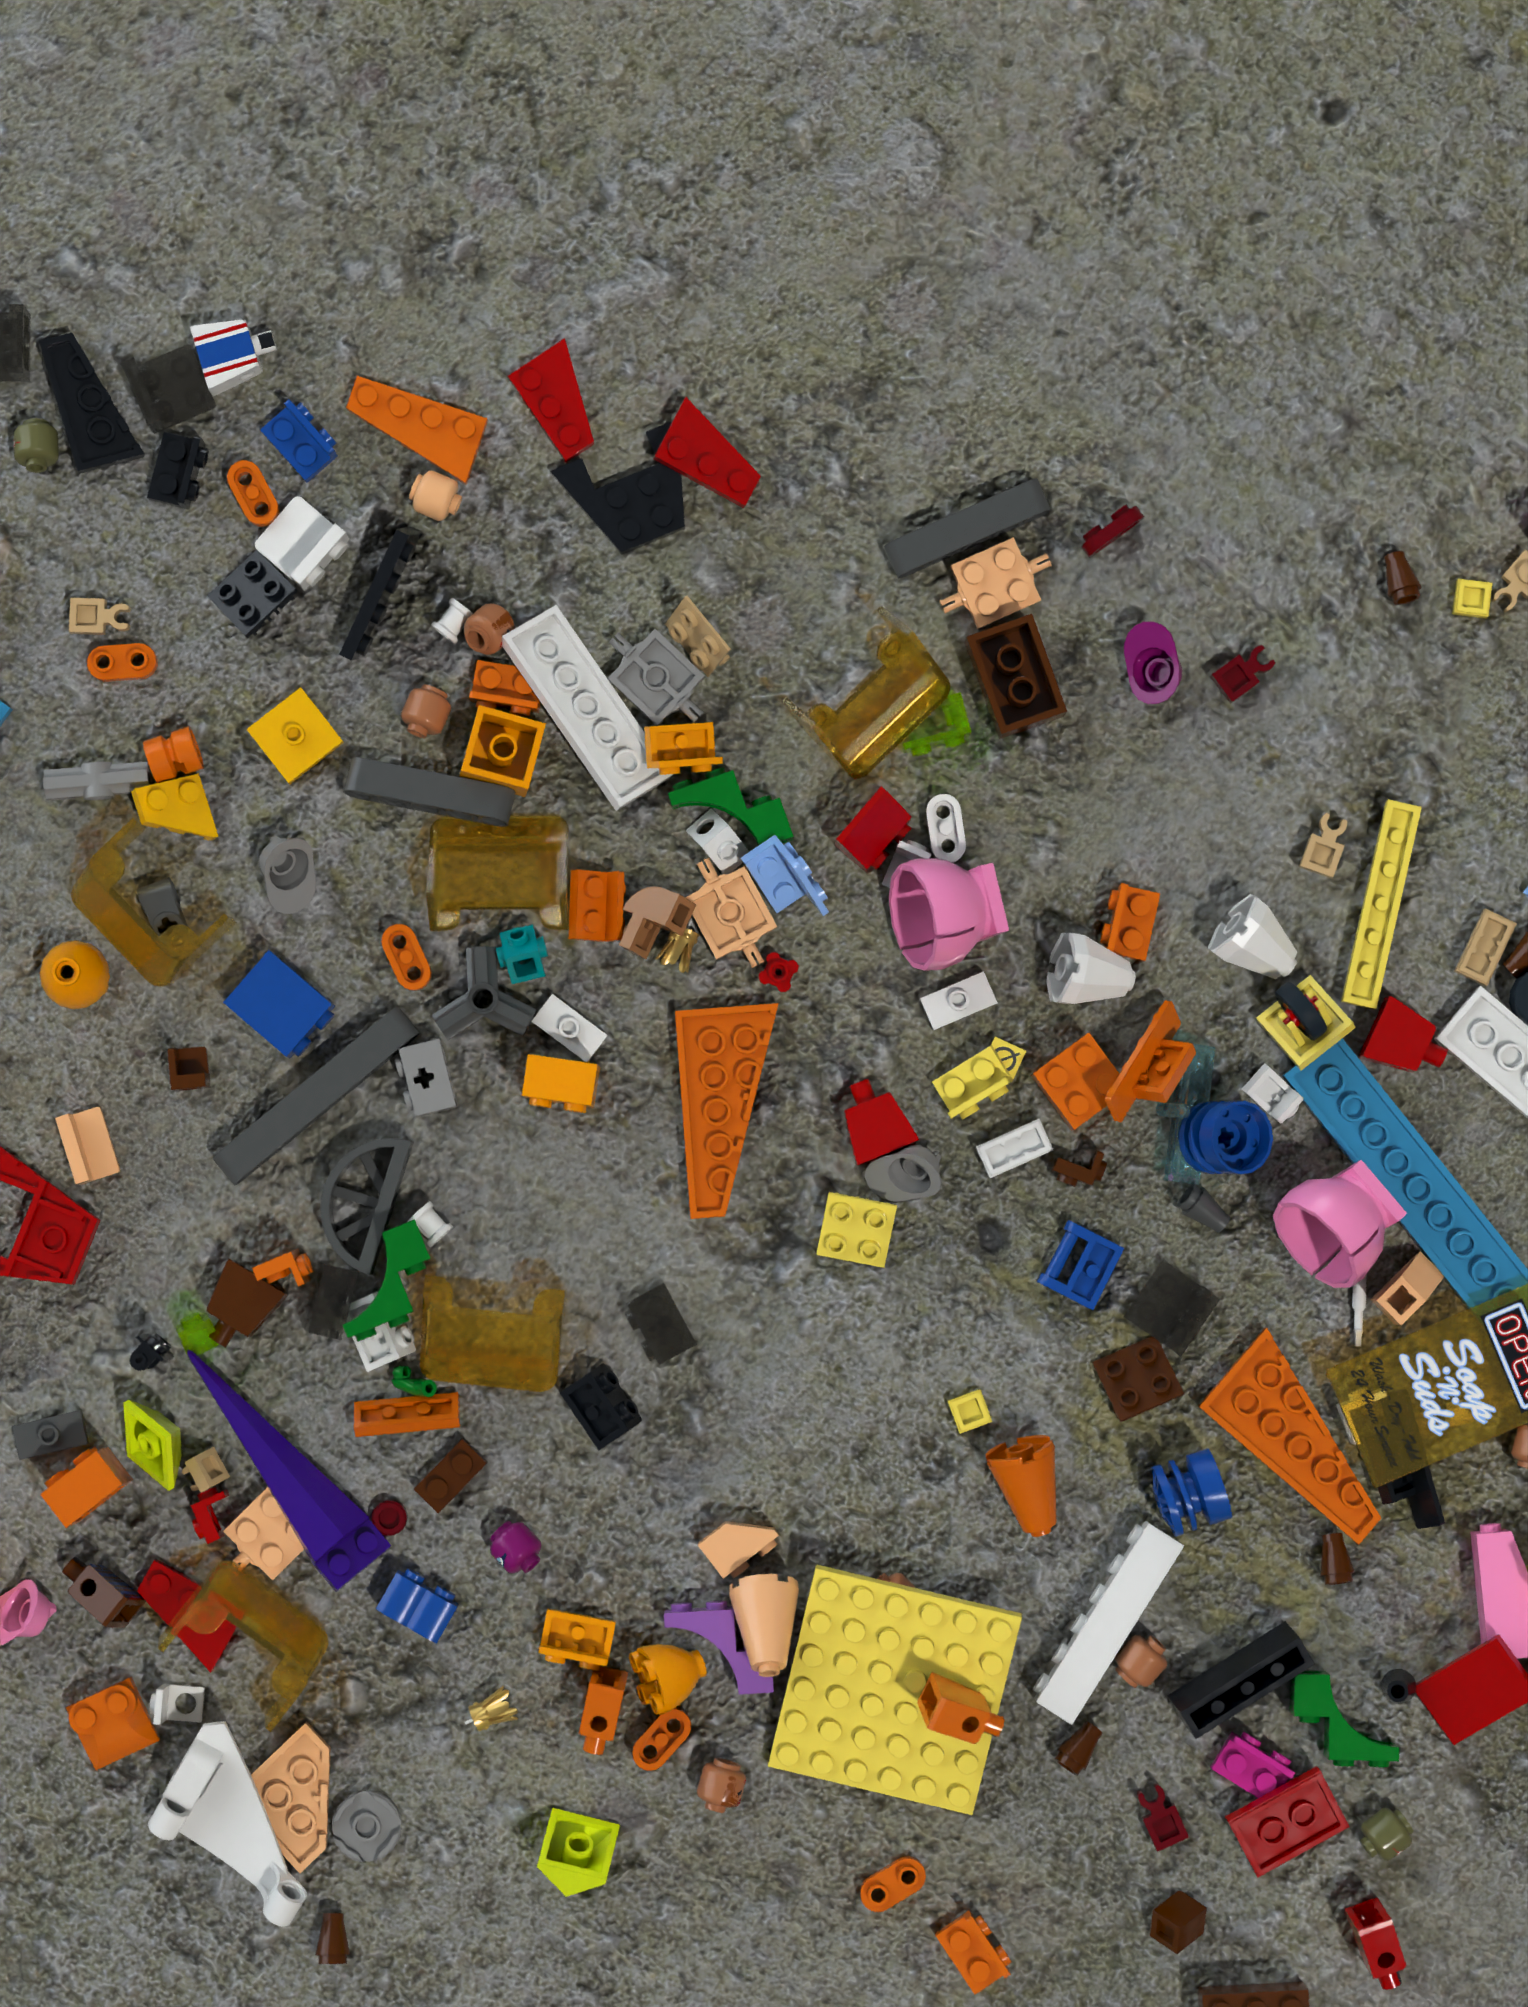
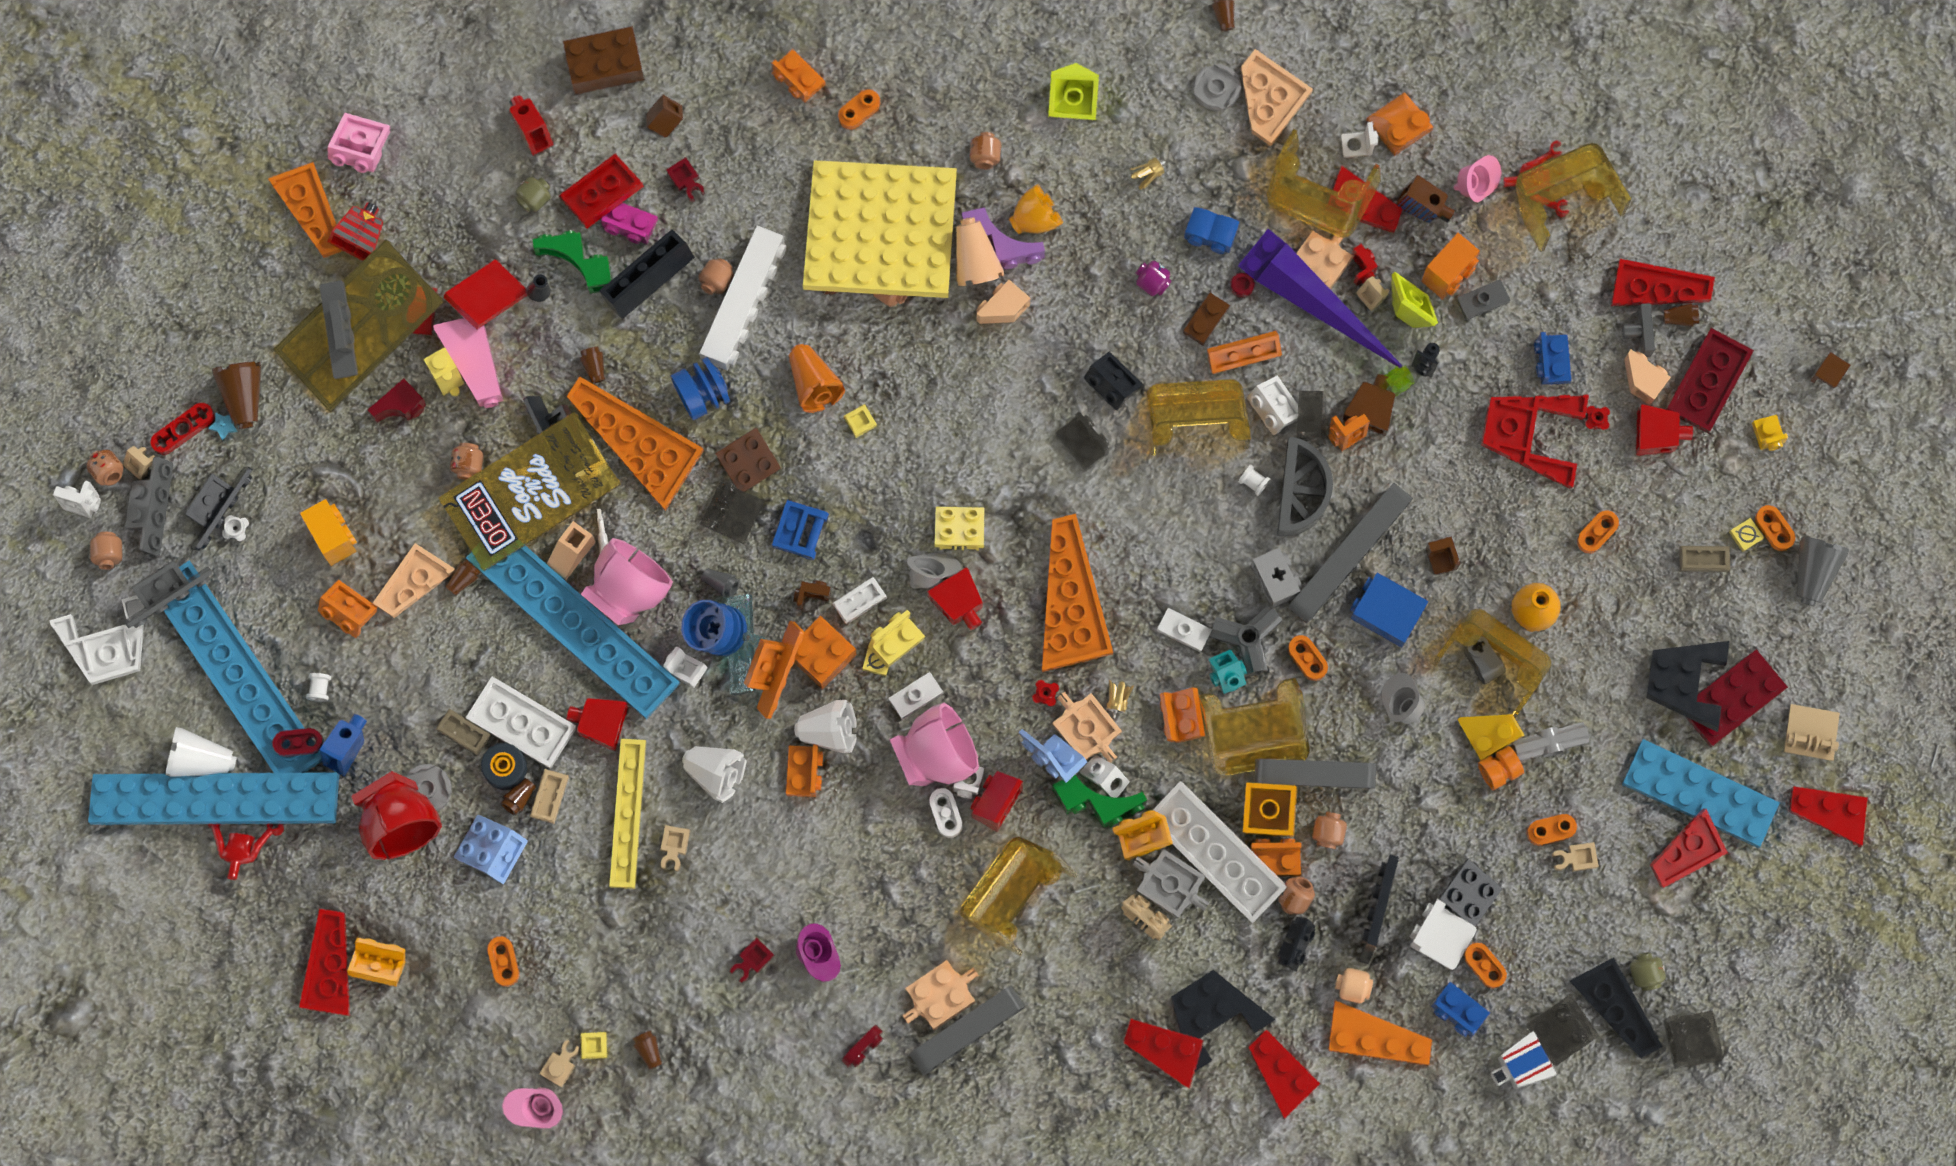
camera: 170 degrees right, 10 degrees down
light nougat panel [55,1107,120,1185] -> none
black bracket [147,432,209,510] -> none
white panel [148,1721,307,1927] -> none
yellow plate [246,687,344,784] -> none
green arch [343,1219,430,1342] -> none
green arm [391,1366,437,1397] -> none
white bush [431,598,473,644] -> none
light orange brick [522,1054,600,1113] -> none
light orange bracket [538,1608,616,1670] -> none
orange torso [579,1666,629,1755] -> none
medium nougat brick [619,886,696,959] -> none
orange plate [632,1708,691,1771] -> none
clear neon green bracket [902,692,971,757] -> none
orange torso [917,1672,1004,1744] -> none
reddish brown brick [964,614,1067,739] -> none
reddish brown cone [1055,1721,1103,1776] -> none
light yellow plate [1256,975,1355,1071] -> none
none -> black hinge [1277,917,1316,972]

